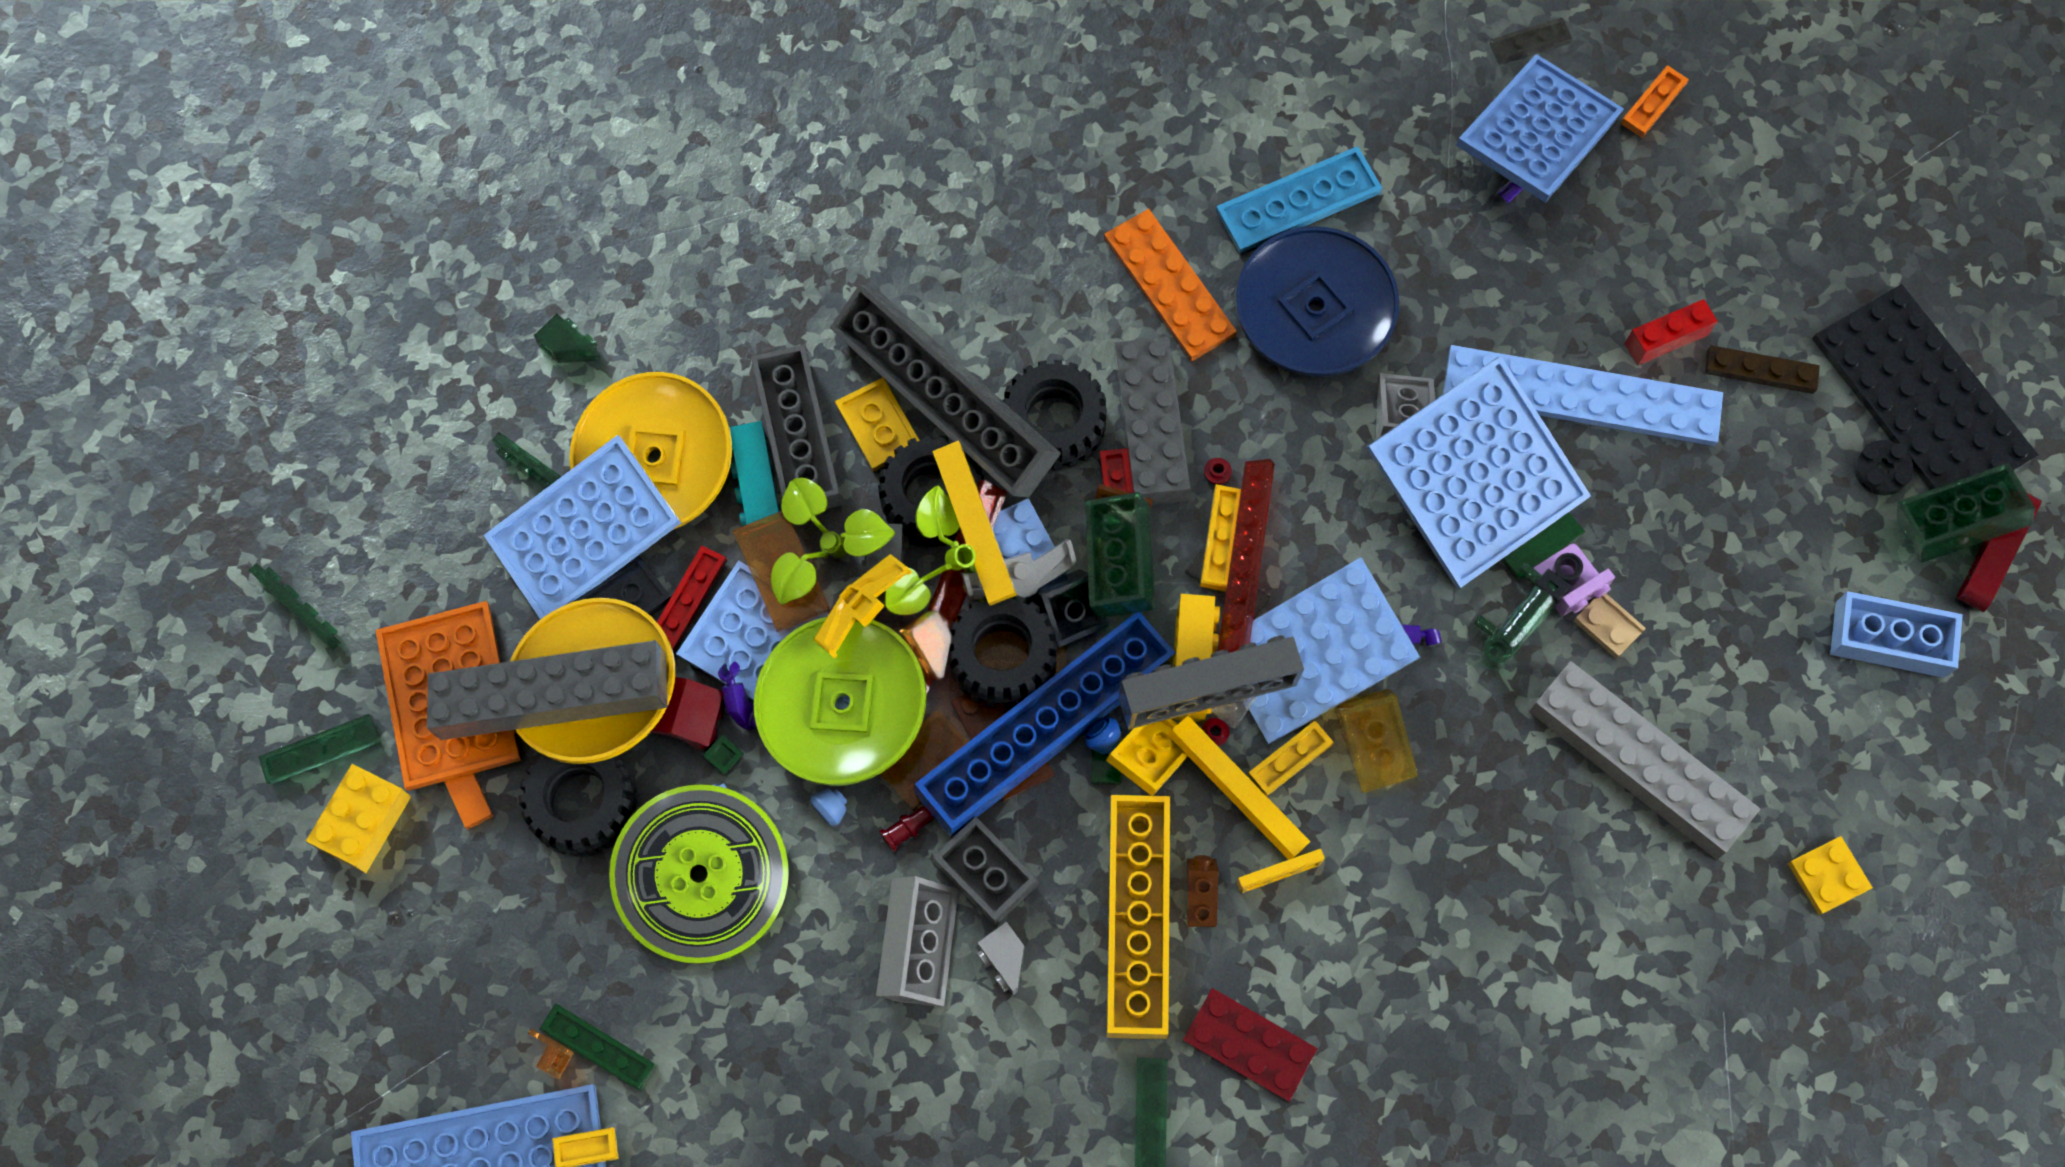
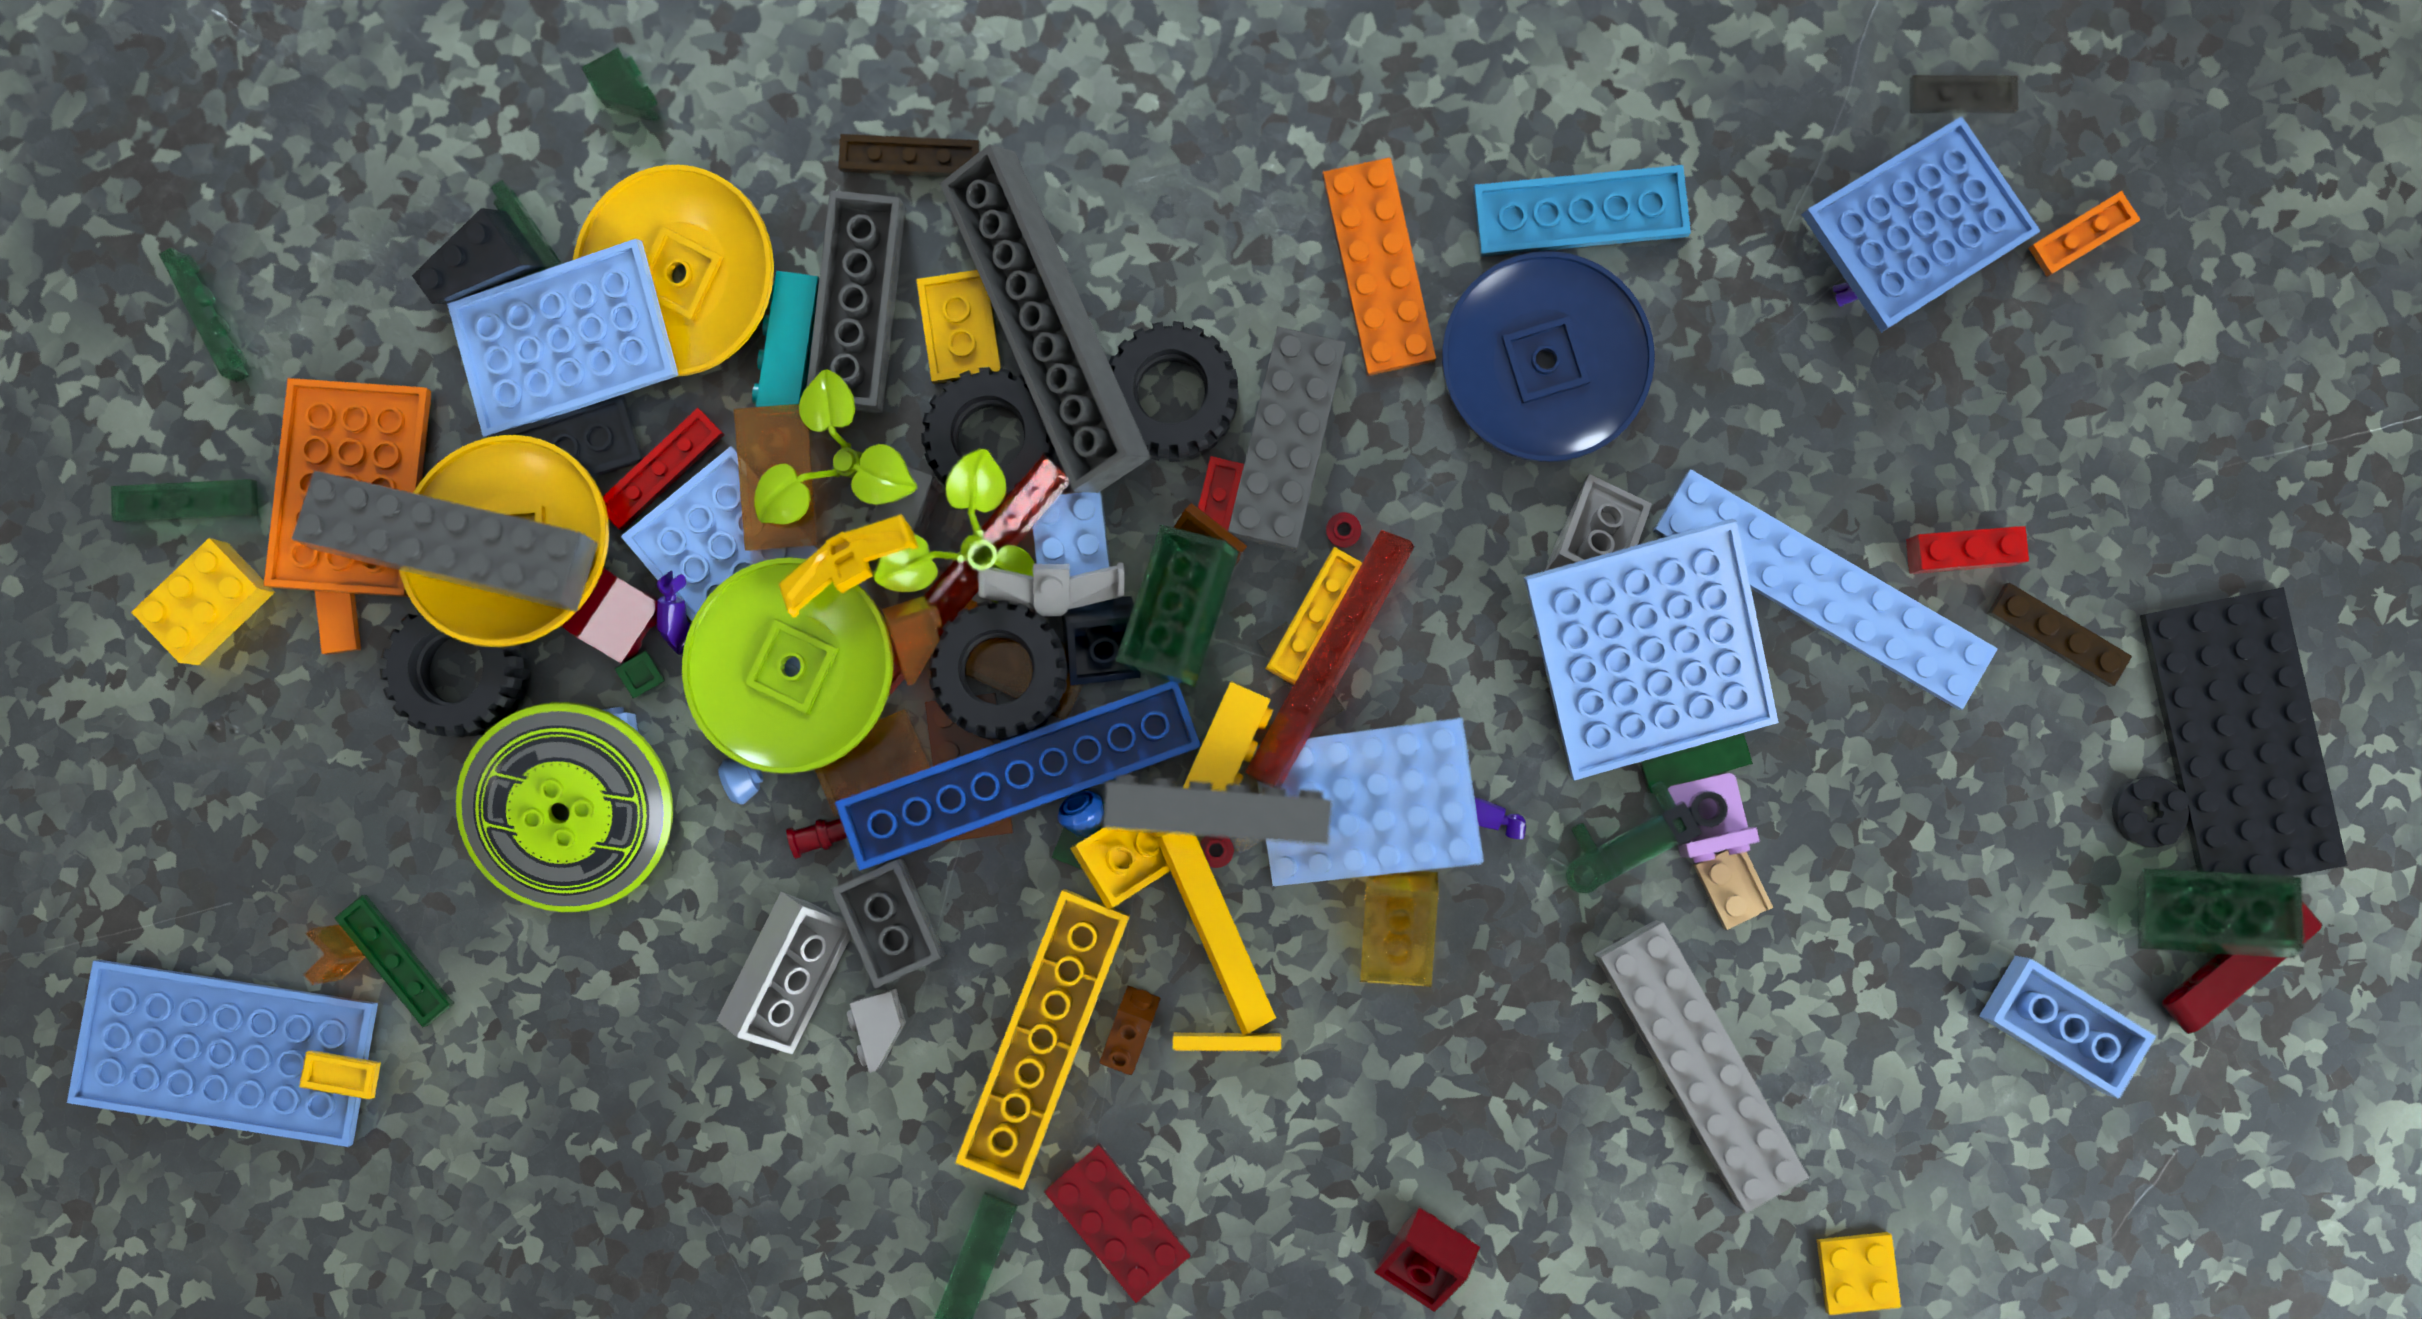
camera: 25 degrees right, 15 degrees up
yellow tile [932,440,1017,606] -> none
yellow plate [1248,721,1334,796] -> none
none -> black wedge [412,208,546,304]
none -> dark brown plate [838,134,981,177]
none -> dark red slope [1374,1207,1480,1312]

